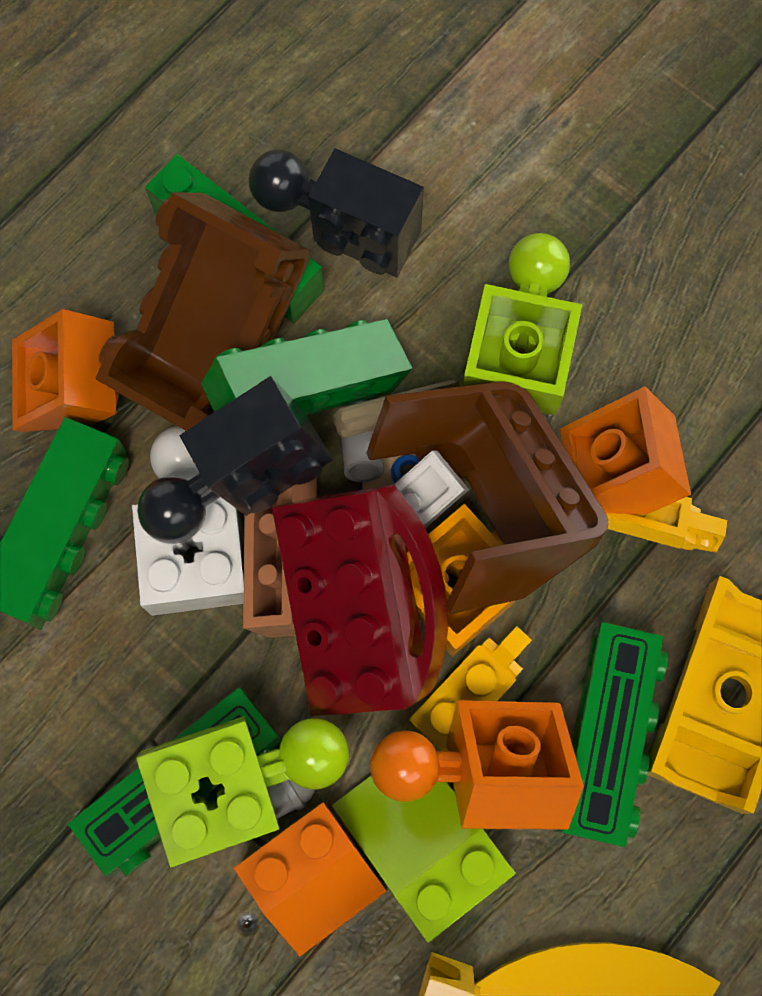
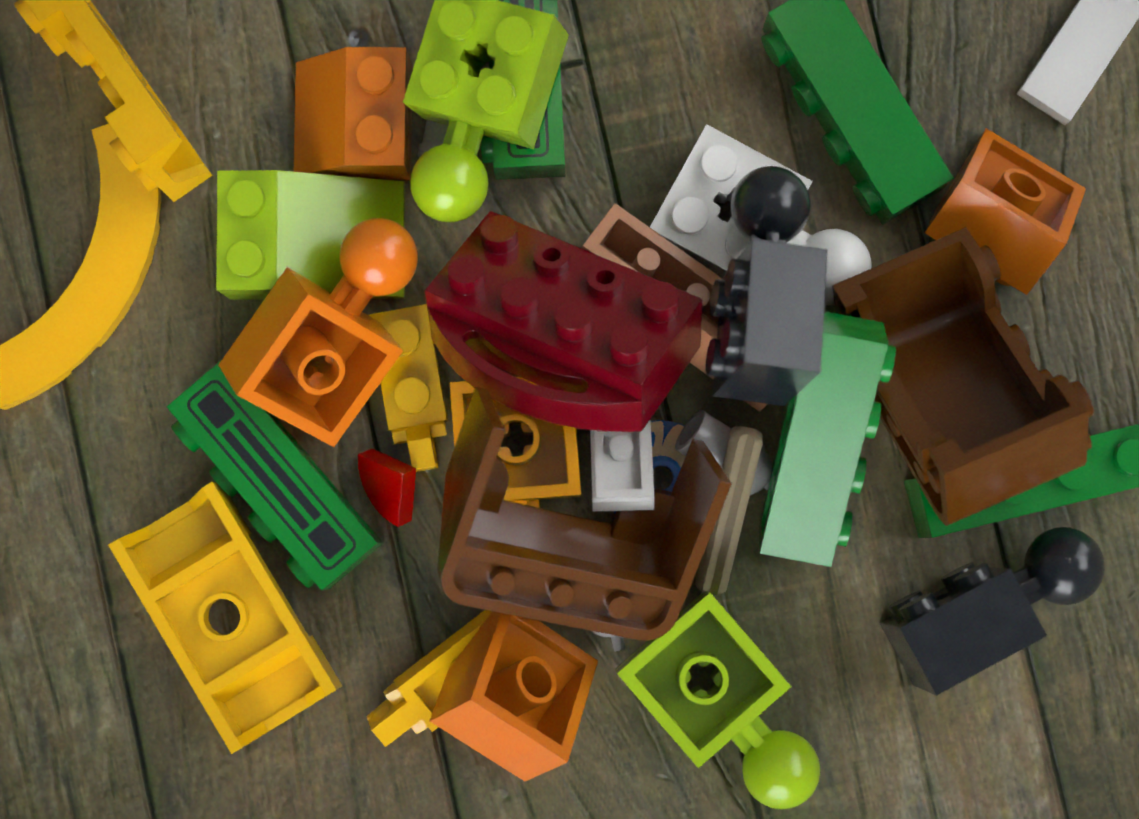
camera: 130 degrees right, 10 degrees up
none -> red tile [358,448,416,527]

